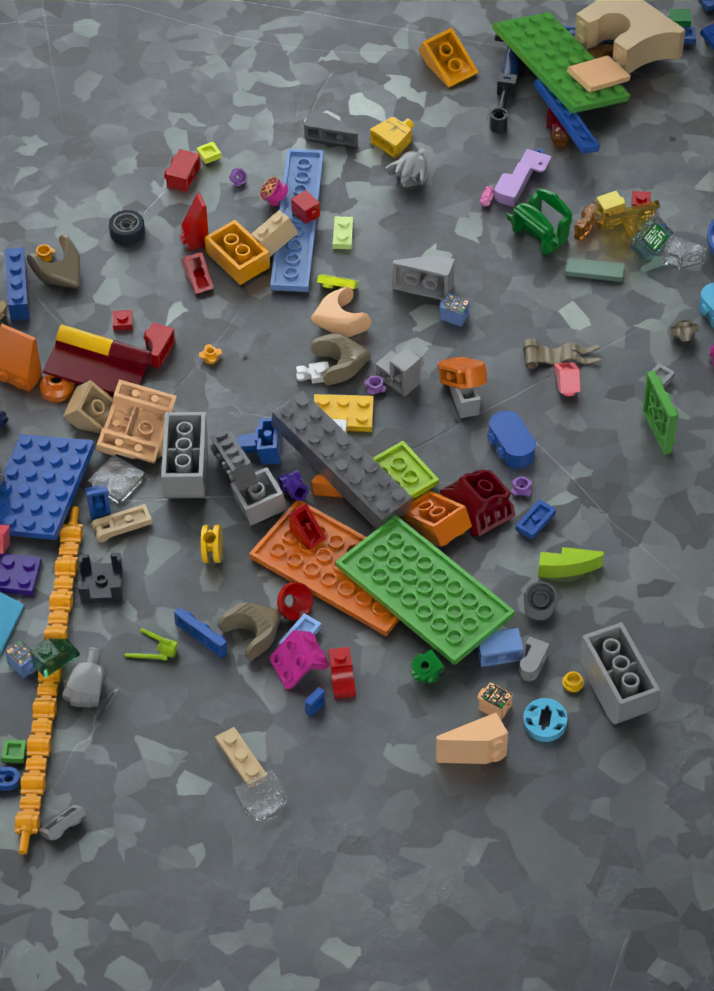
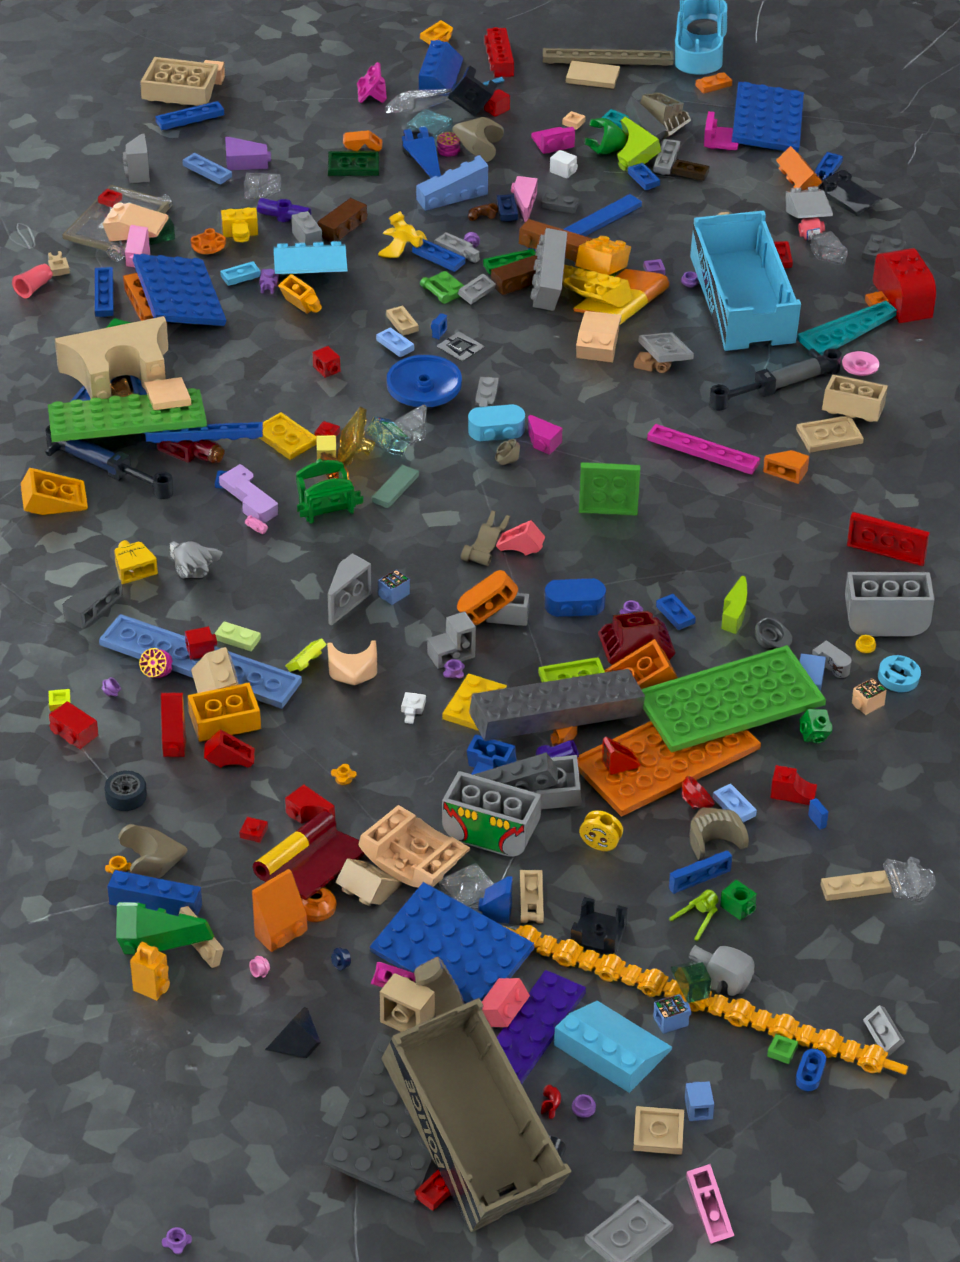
camera: 70 degrees left, 10 degrees down
dark pink bracket [270,630,330,689] -> none
dark tan animal [310,333,371,386] -> none
light nougat slope [436,713,508,764] -> none
light grey plate [652,363,675,388] -> none
none -> yellow tile [259,412,317,460]
none -> green brick [720,880,757,921]

